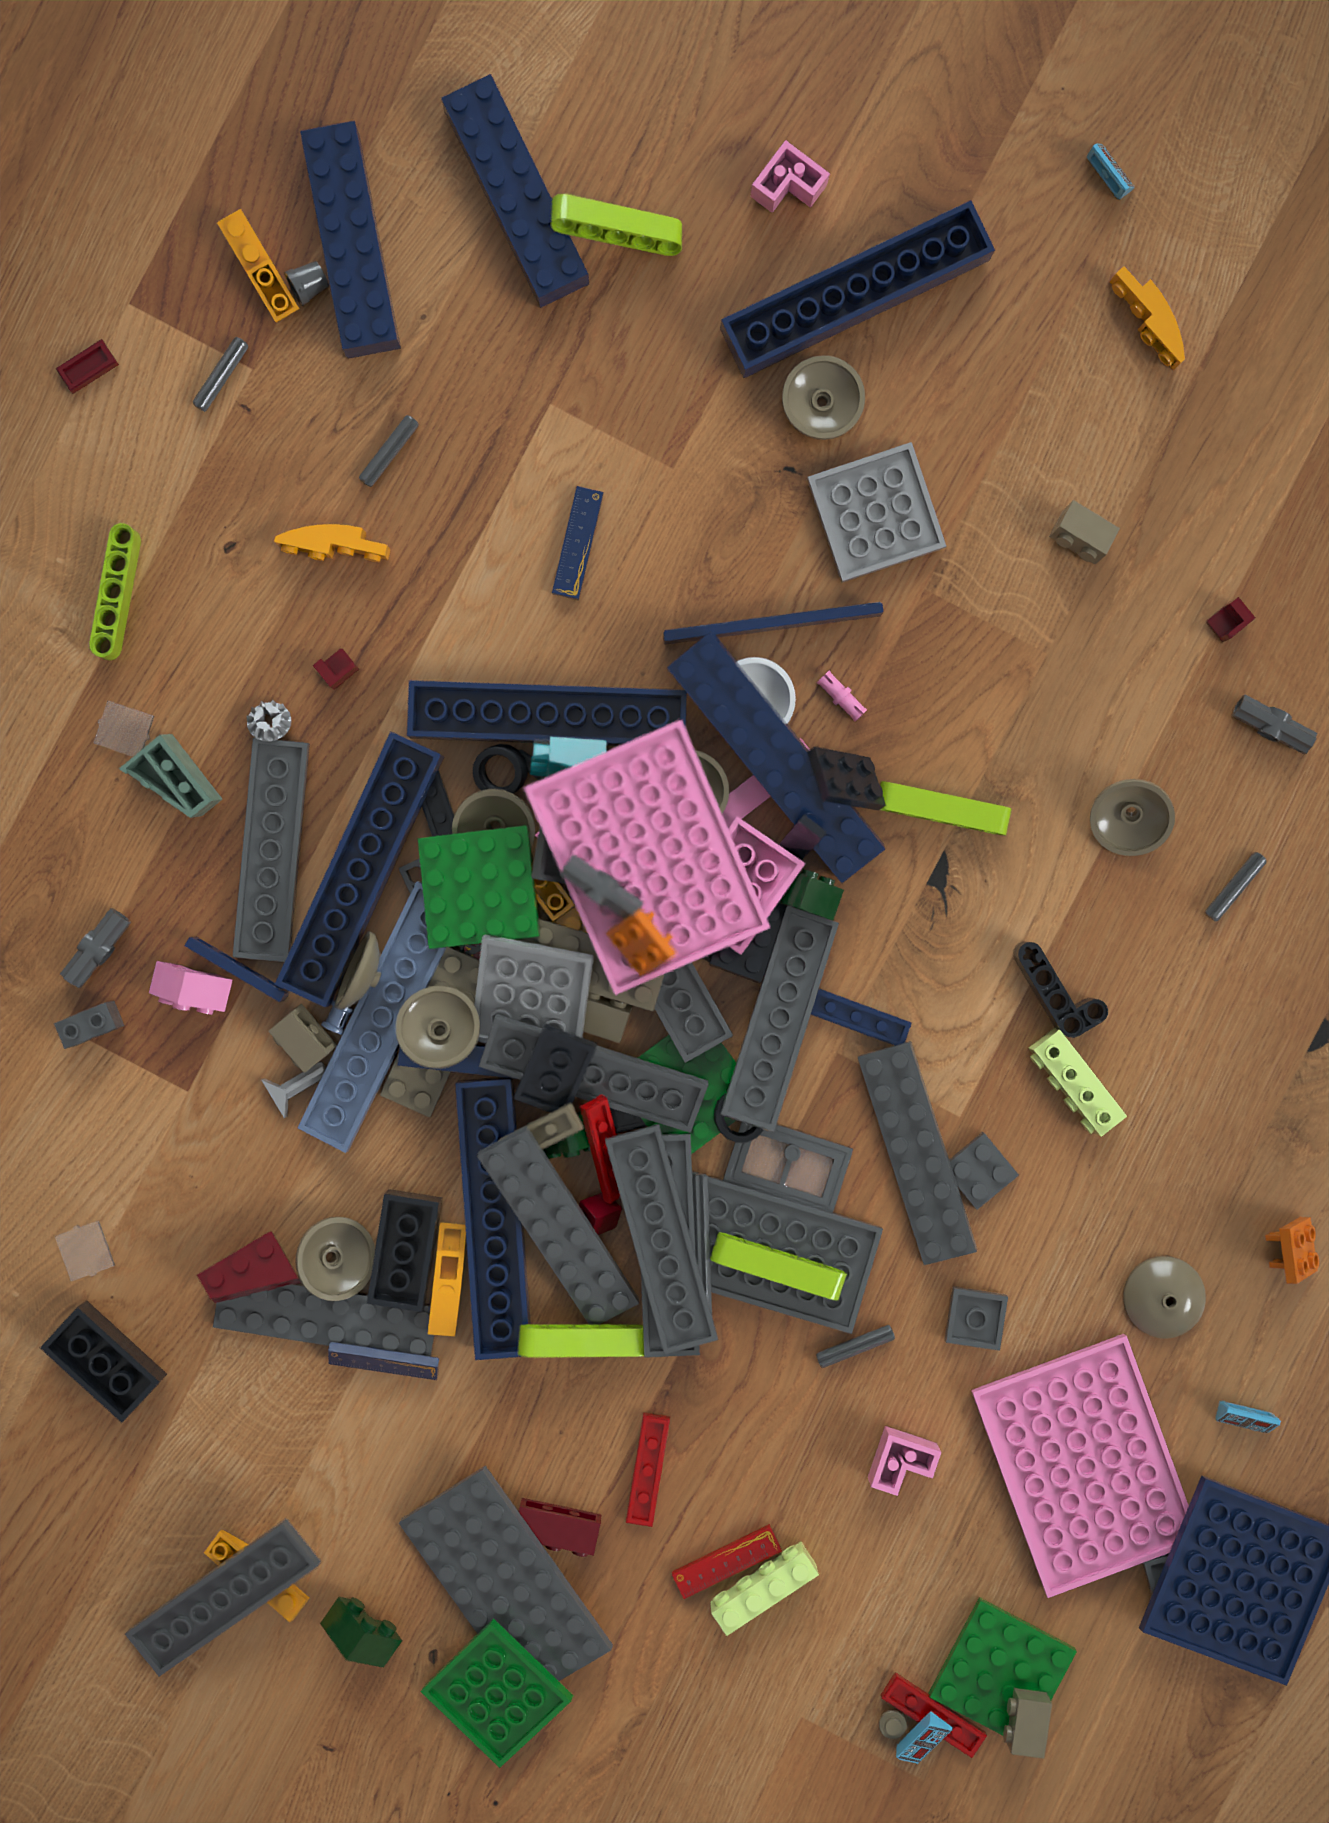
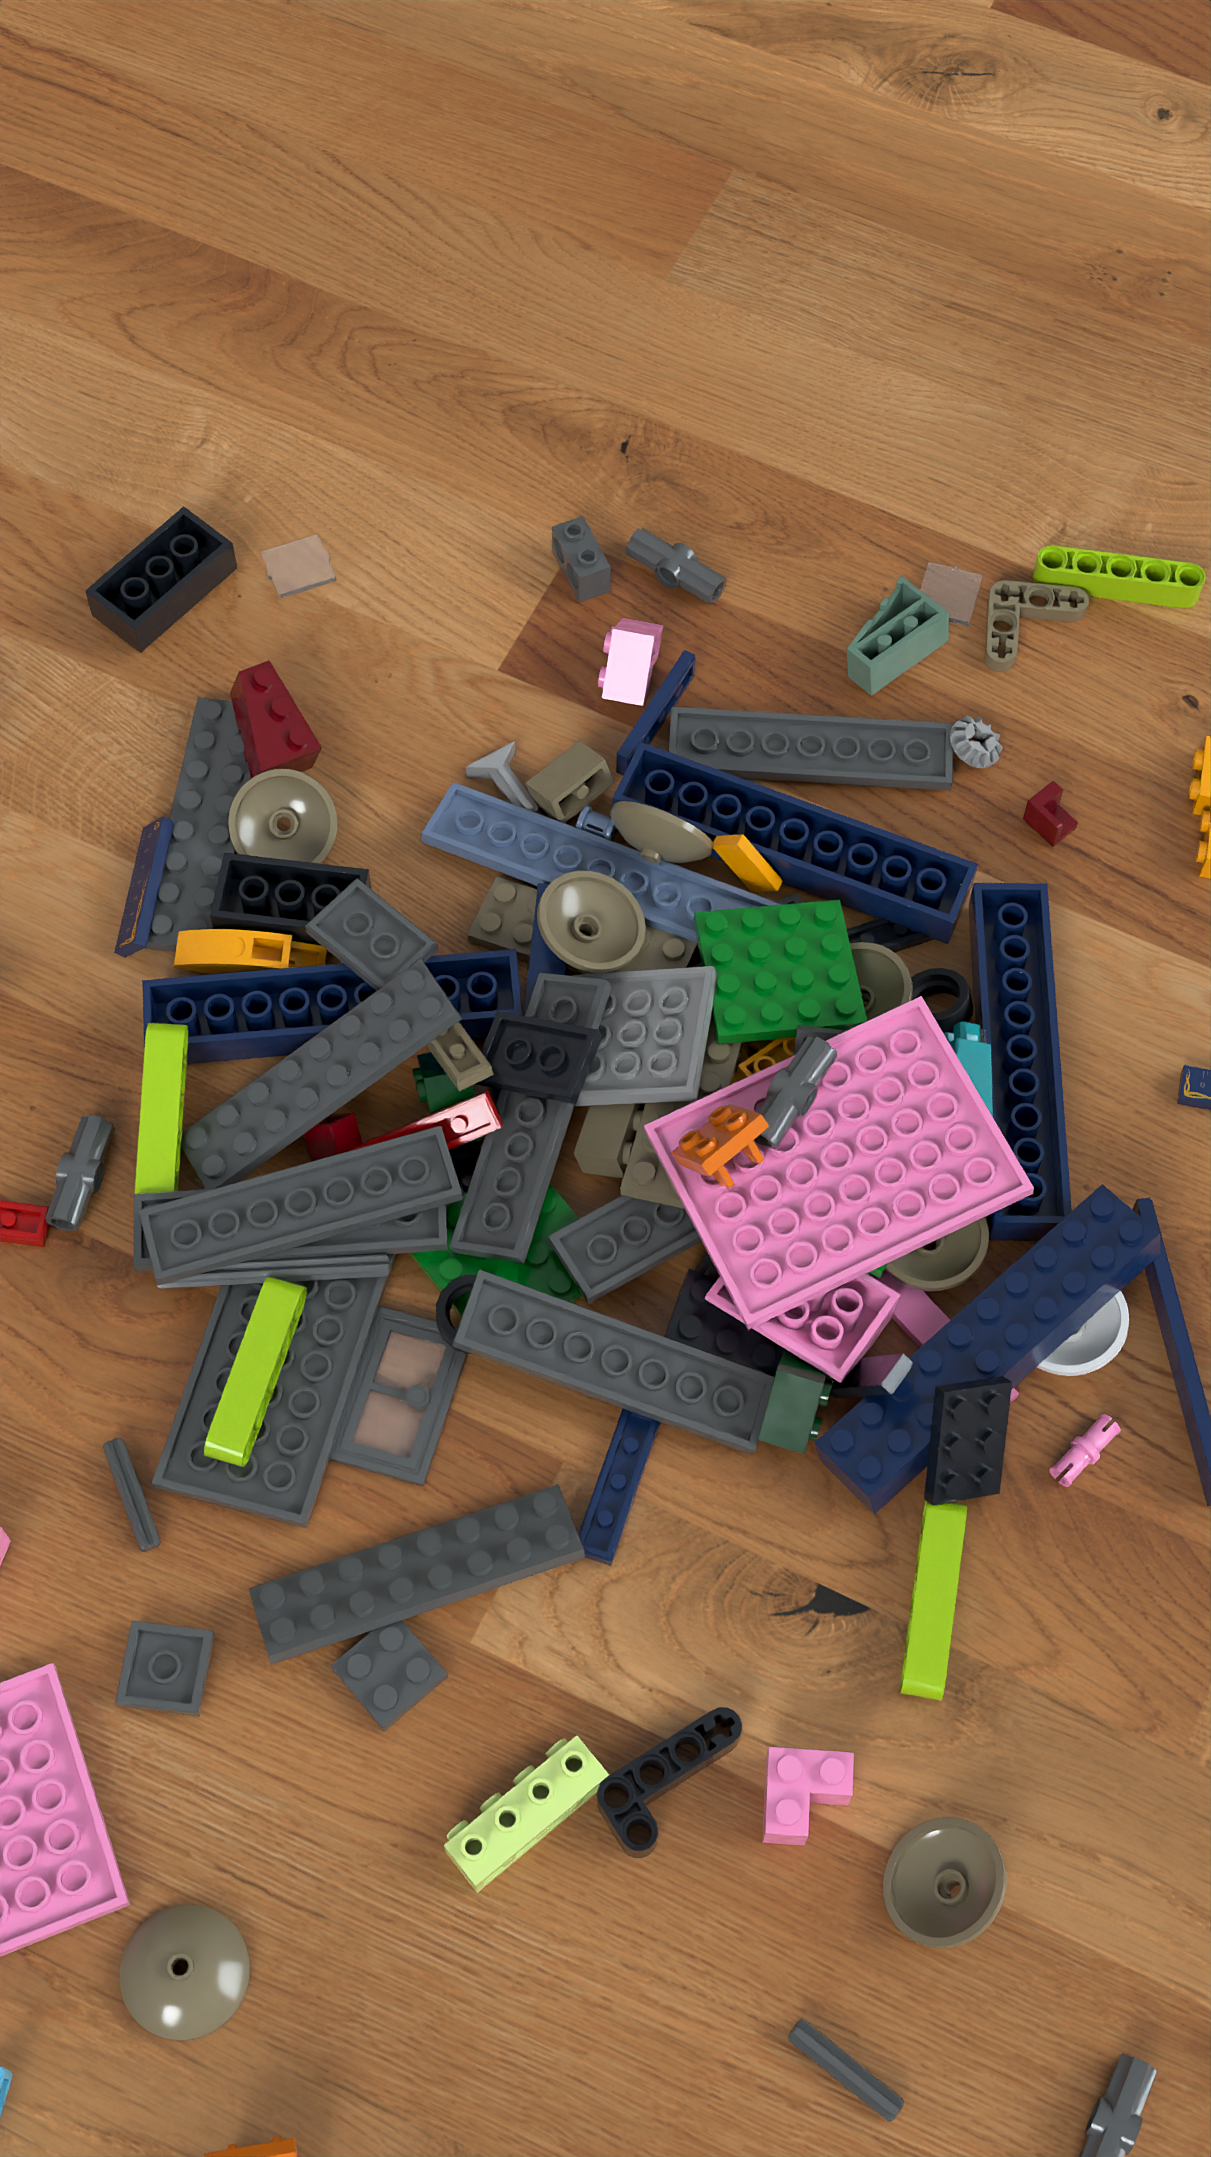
camera: 85 degrees right, 25 degrees down
none -> dark grey piece [45,1114,115,1232]
none -> dark grey tile [305,878,438,991]
none -> light orange tile [713,834,783,892]
none -> bright pink brick [762,1747,854,1846]
none -> dark tan beam [984,580,1089,672]

